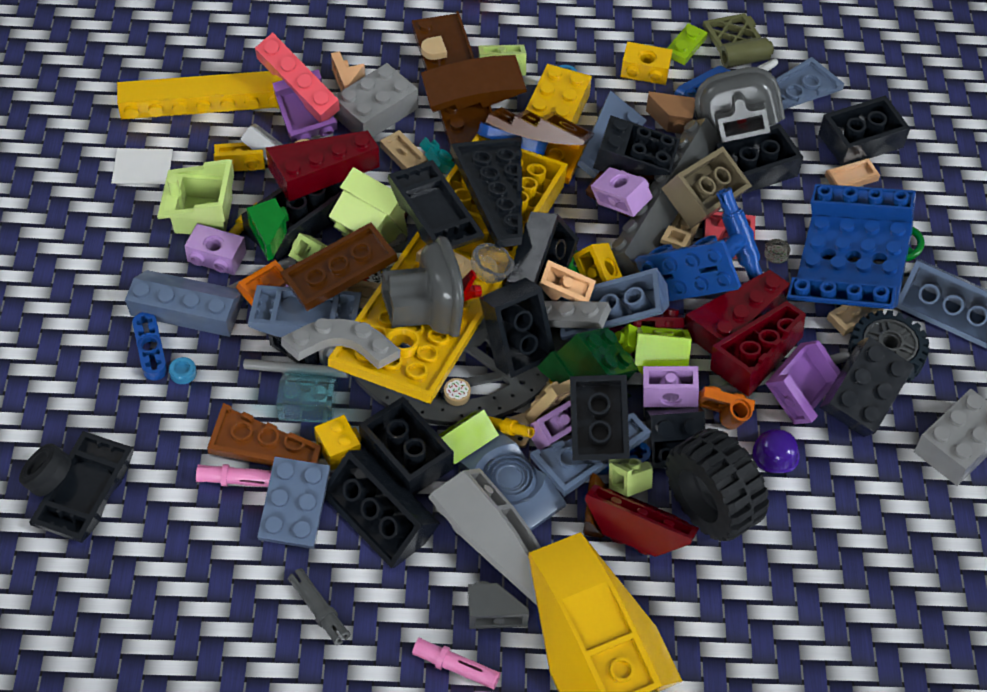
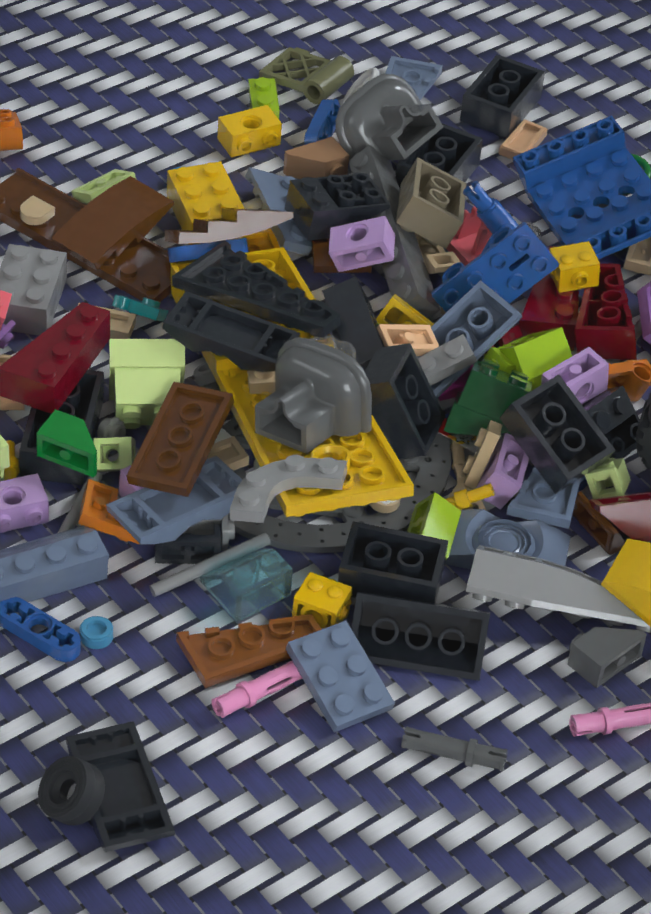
camera: 40 degrees left, 10 degrees down
none -> light grey plate [97,417,126,438]
none -> yellow head [550,241,600,293]

